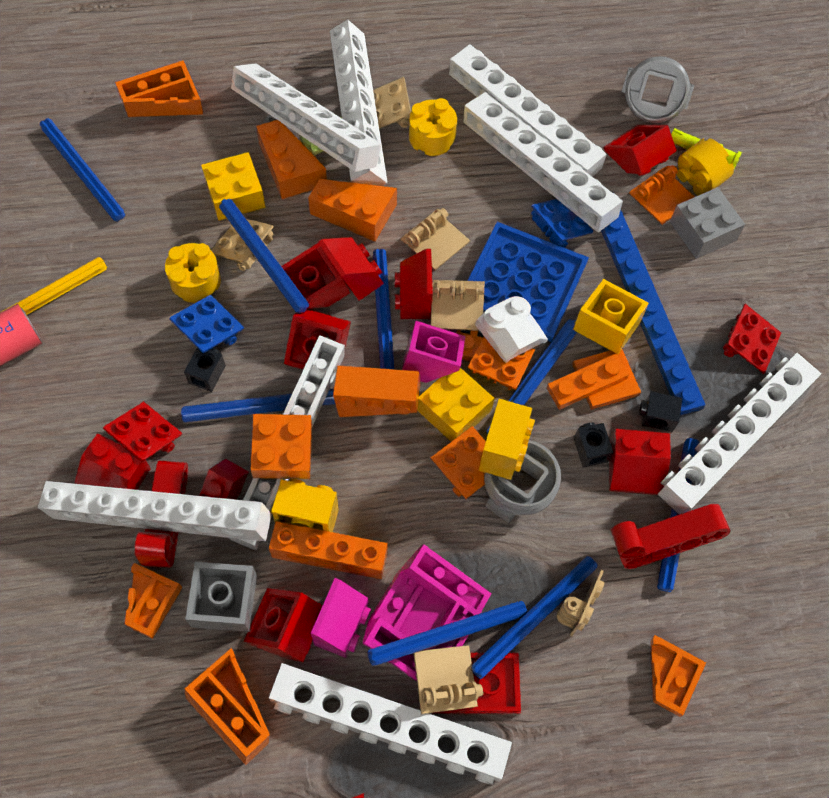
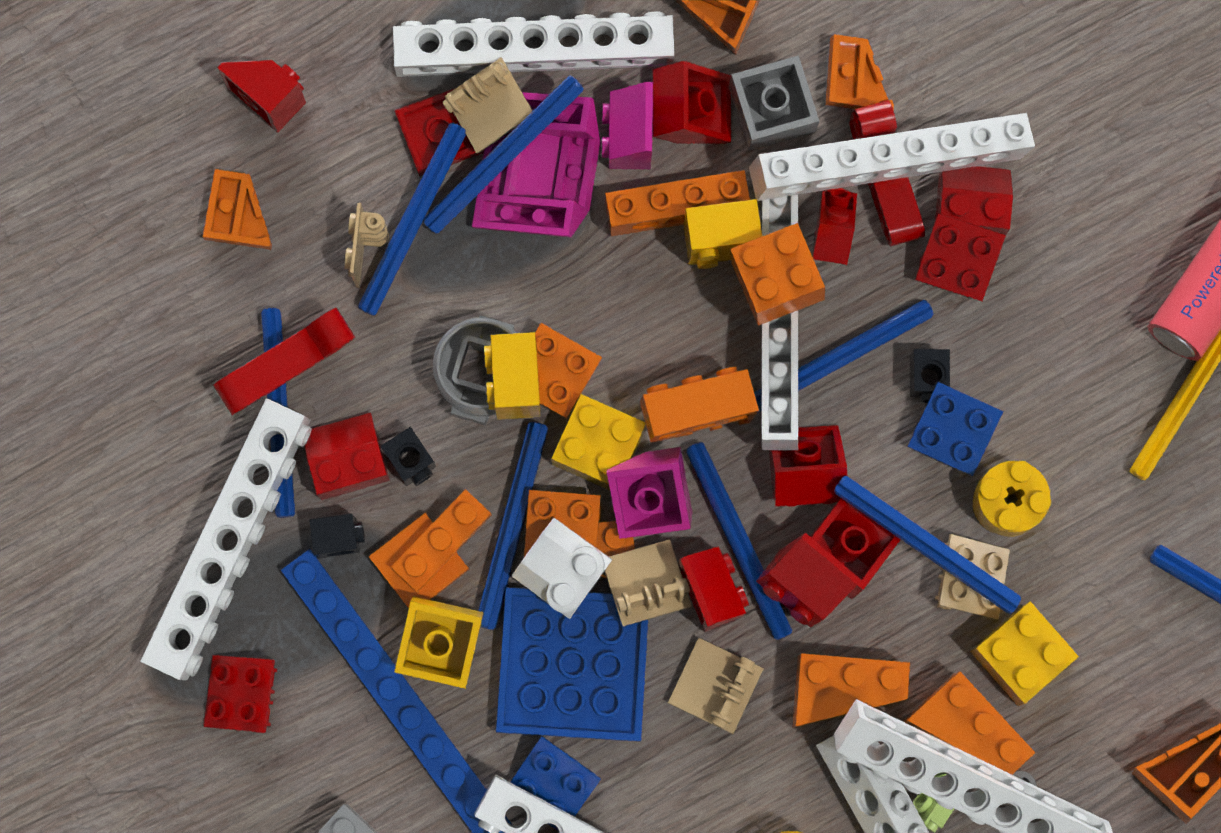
camera: 160 degrees right, 15 degrees up
none -> red slope [217,60,306,132]

